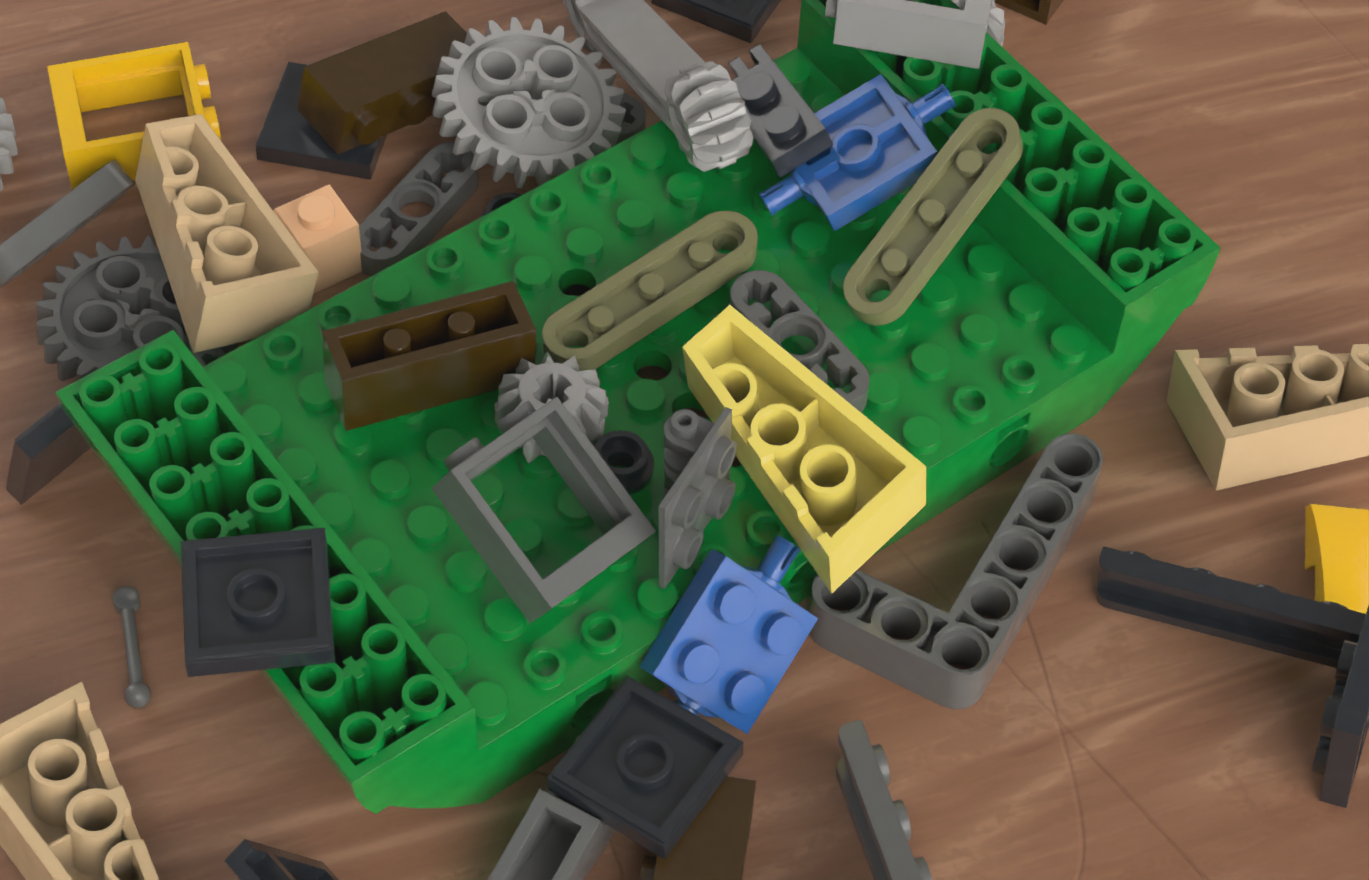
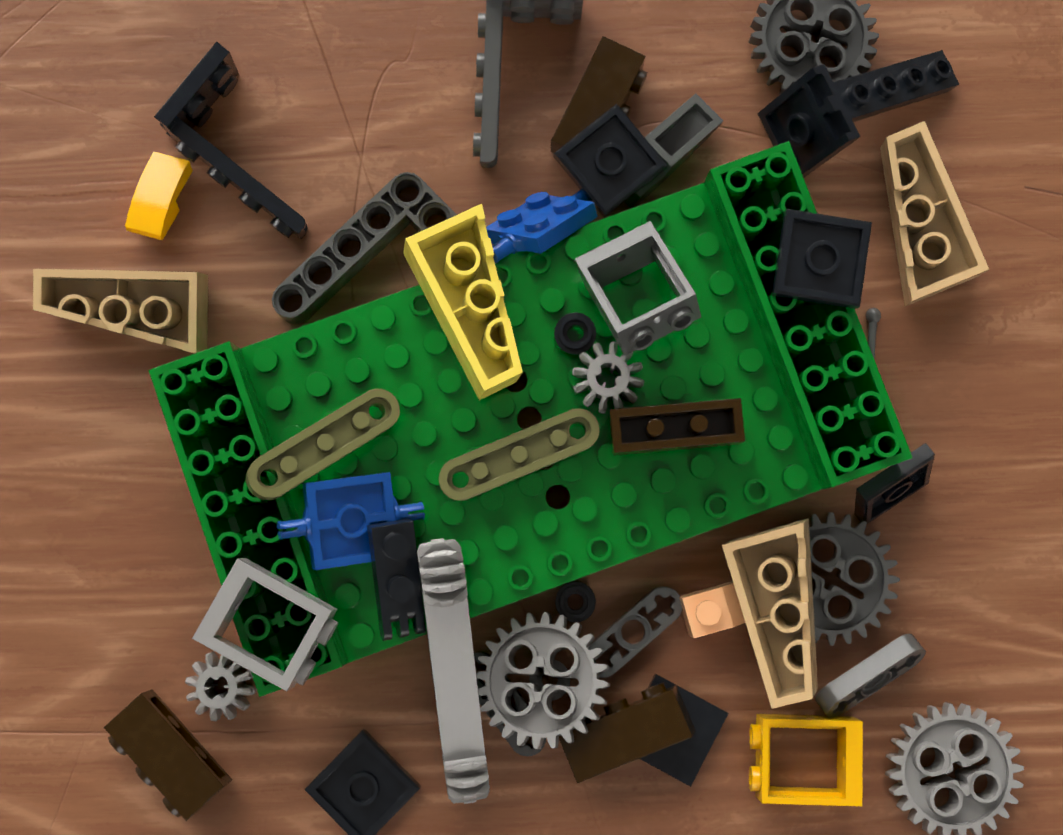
camera: 160 degrees left, 30 degrees up
dark grey hinge [658,407,737,589] -> none
dark grey beam [730,270,869,413] -> none

